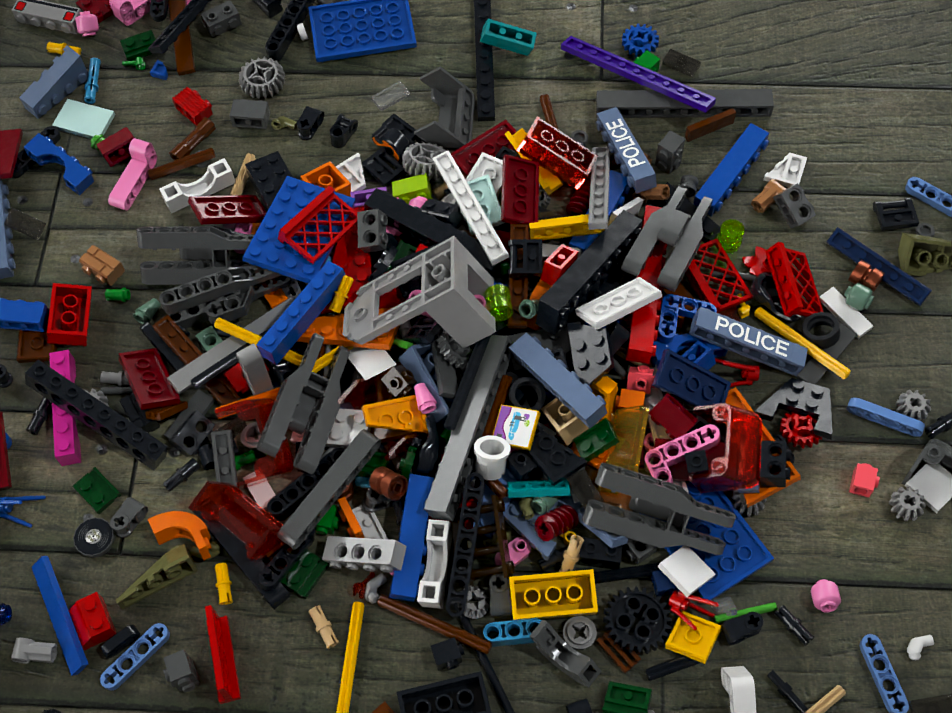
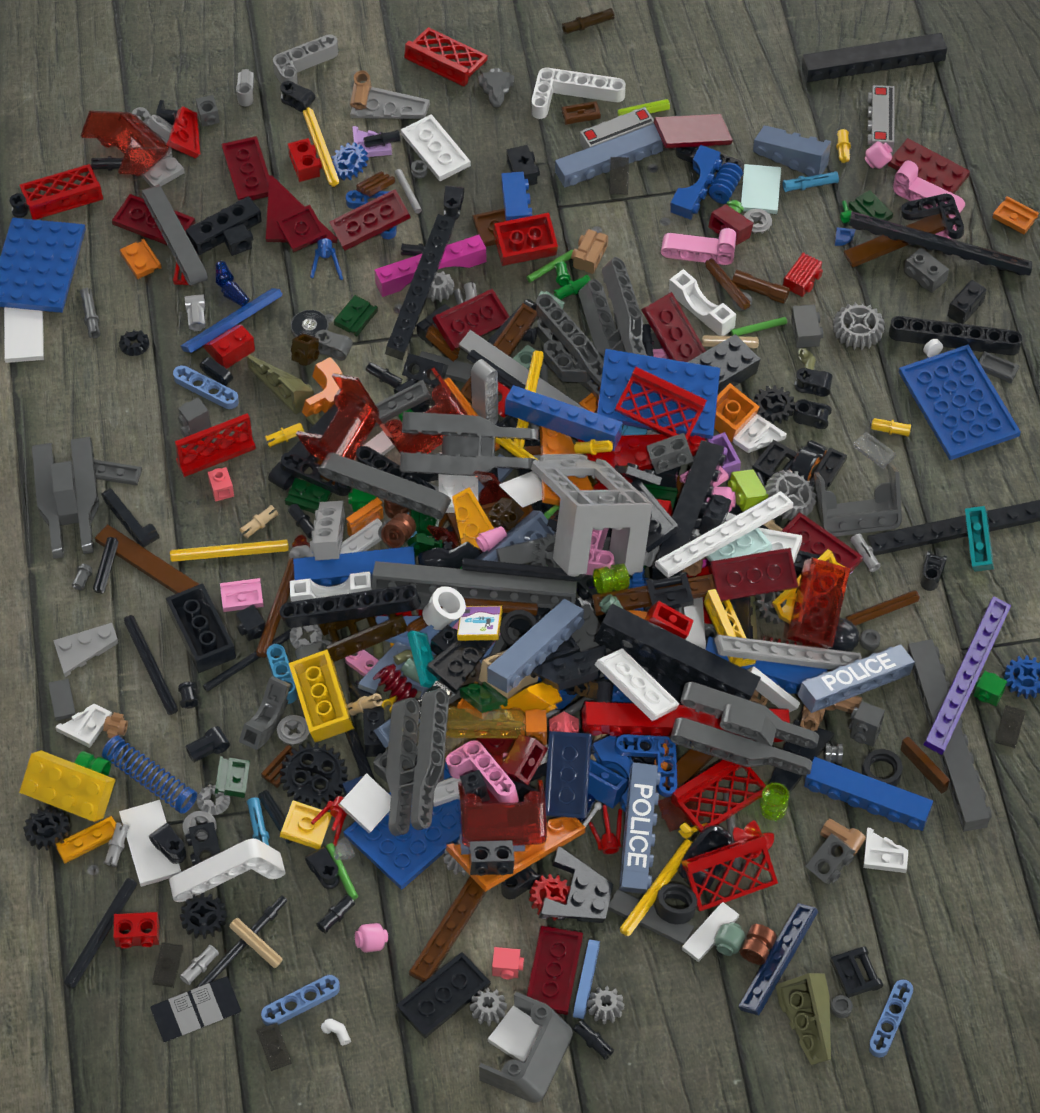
camera: 75 degrees right, 5 degrees down
none -> coral brick [208,467,234,502]
none -> bright pink plate [220,578,264,612]
none -> clear blue cone [221,281,250,307]
none -> dark azure pin [247,797,269,846]
none -> black axle [288,504,314,539]
none -> dark brown brick [291,333,319,366]
none -> black plate [396,952,491,1038]
none -> reddish brown tile [409,876,487,983]
none -> bright green bar [526,249,573,283]
none -> dark red plate [527,926,583,1015]
none -> green pin [553,275,591,300]
none -> blue piece [709,163,743,204]
none -> bright green bar [731,317,787,336]
none -> light grey gear [743,209,772,234]
none -> black gear [753,385,795,425]
none -> light grey pin [850,533,881,572]
none -> black tyre [862,749,903,787]
none -> yellow axle [871,418,911,437]
none -> black piece [920,551,947,591]

